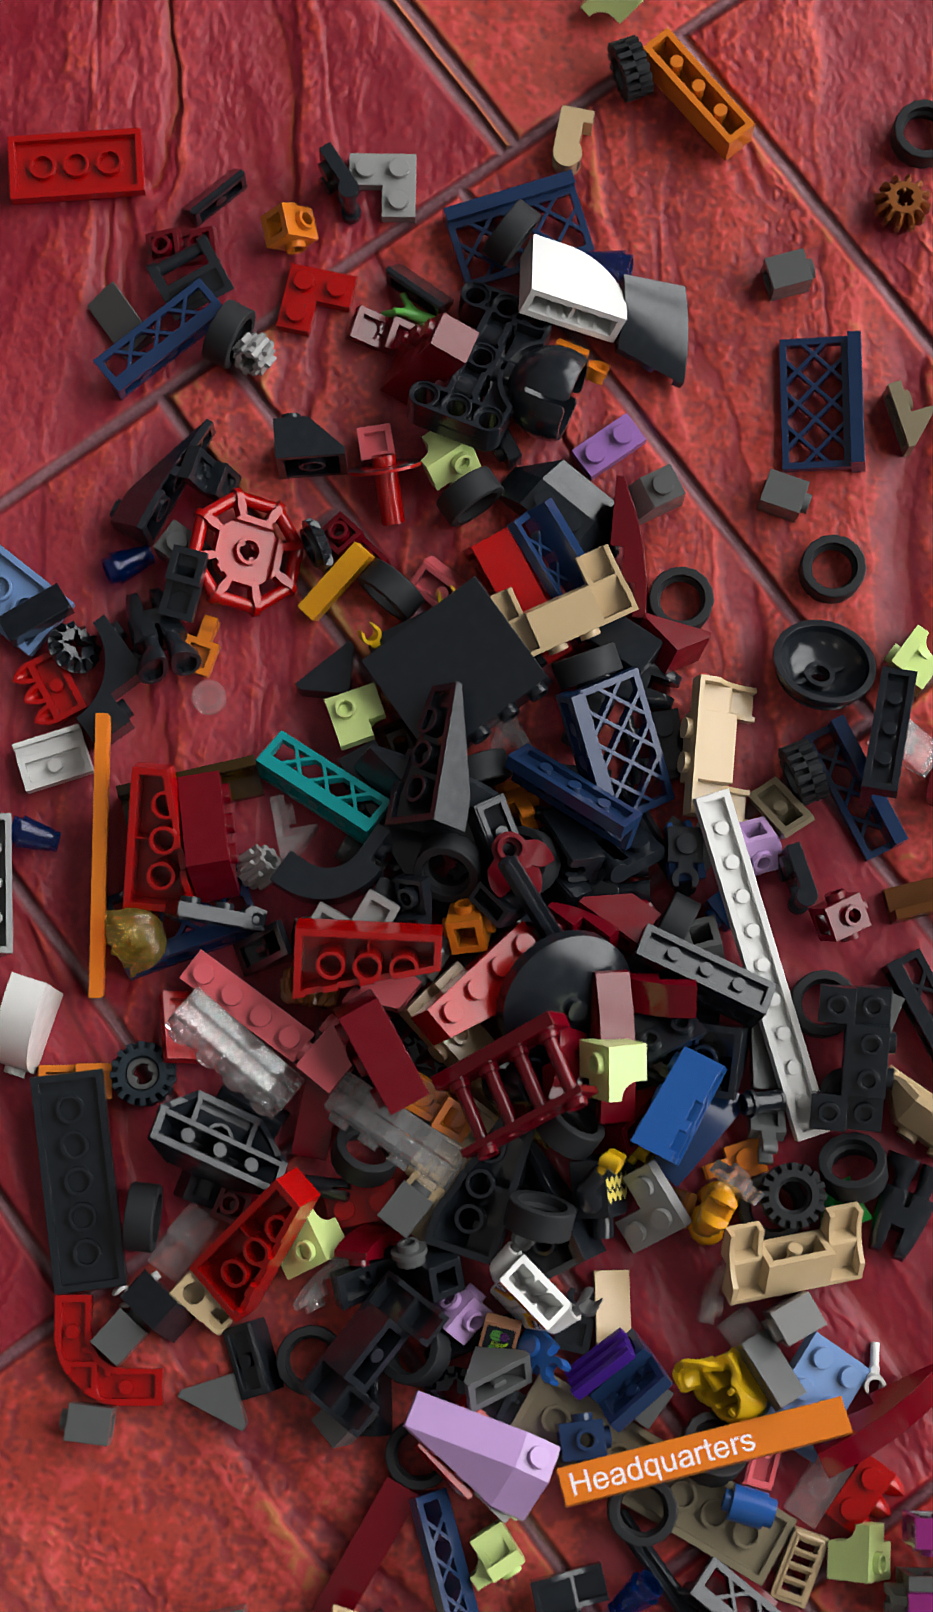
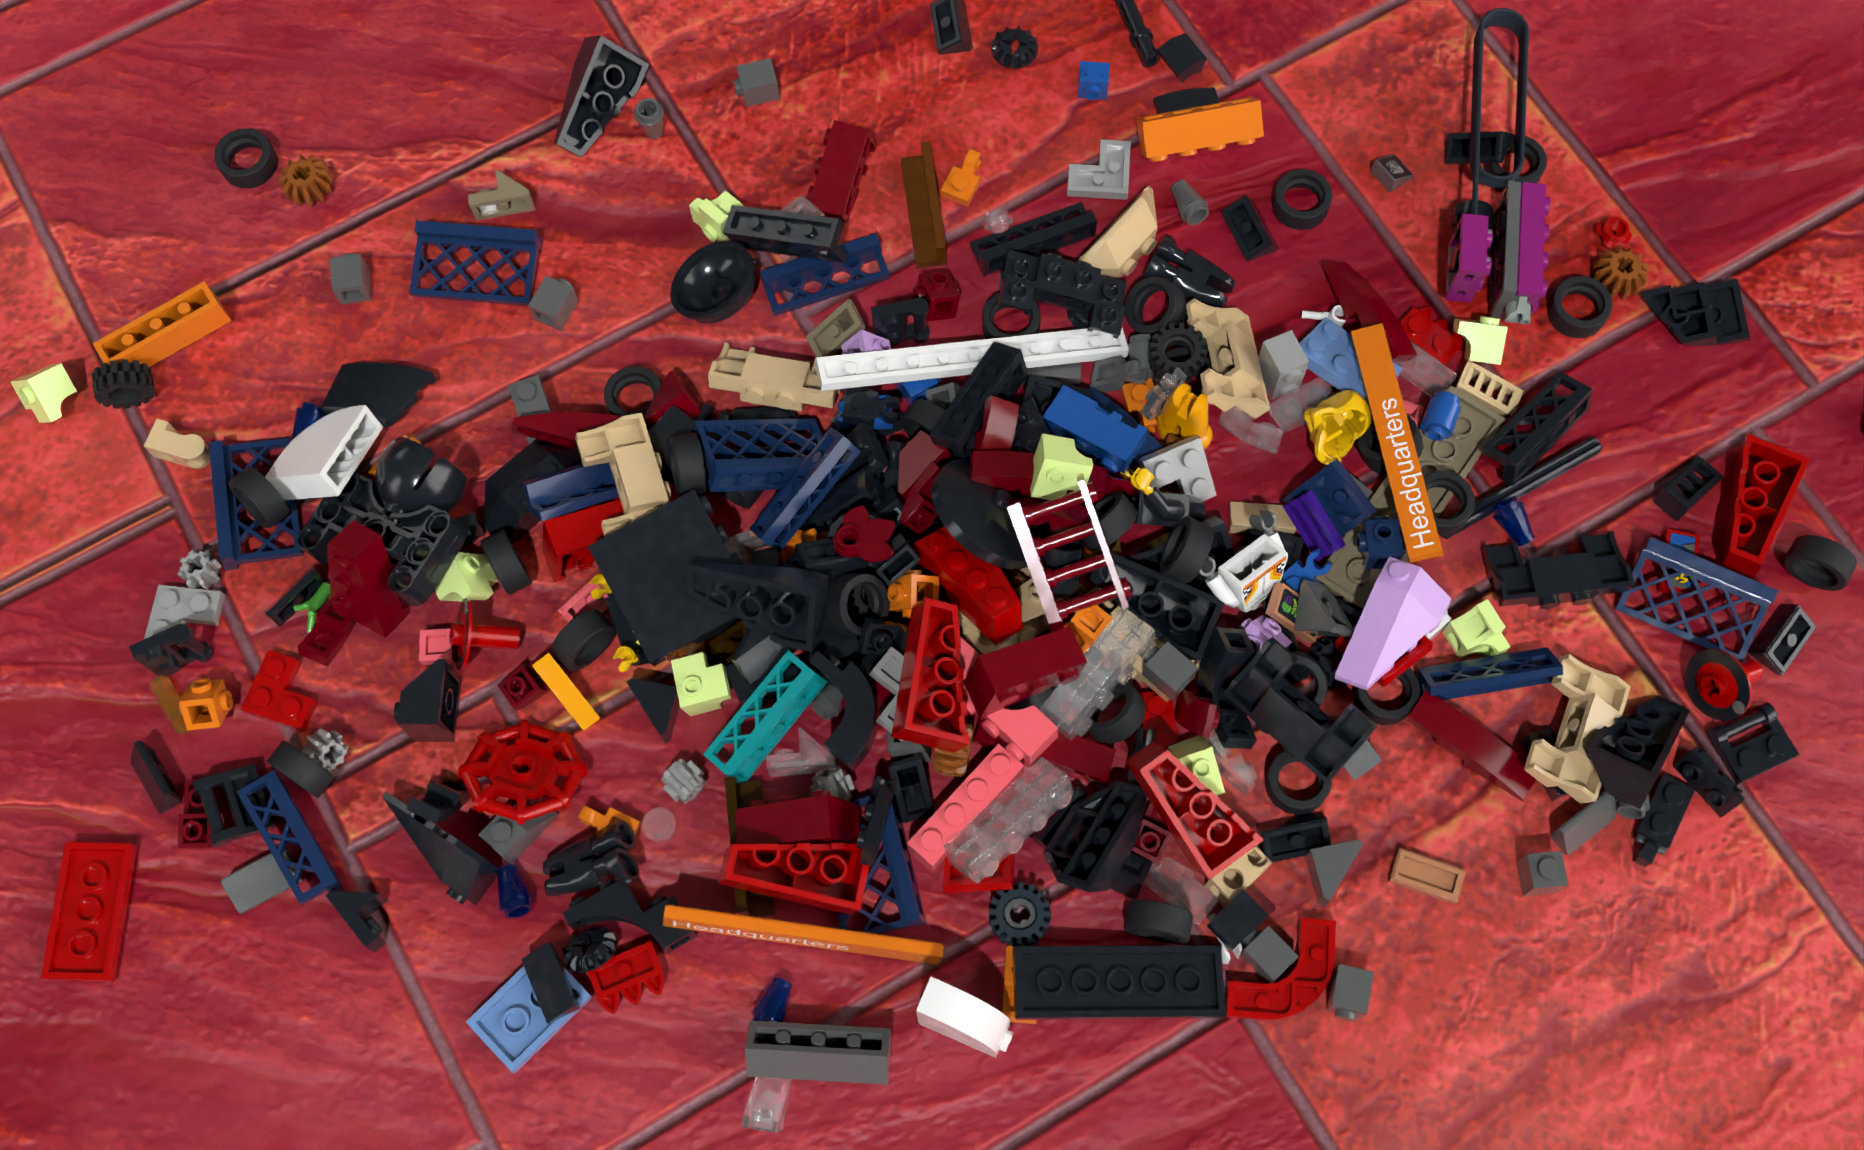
camera: 80 degrees left, 10 degrees down
white plate [12,723,94,794] -> none
clear yellow hair [104,908,167,978] -> none
black slope [158,544,209,623] -> none
black gear [300,518,334,572] -> none
dark grey plate [391,1237,428,1269] -> none
black axle [498,855,562,939] -> none
medium lavender plate [571,413,647,481] -> none
dark grey slope [736,1328,807,1412] -> none
black pin [738,1088,787,1118] -> none
black tyre [778,738,829,806] -> none
black tyre [798,535,866,604] -> none
none -> clear yellow axle [150,676,190,734]
none -> light grey gear [177,549,222,590]
none -> black slope [325,891,387,953]
none -> light grey gear [661,758,706,804]
none -> dark grey cone [1128,334,1154,380]
none -> nougat tile [1388,848,1466,905]

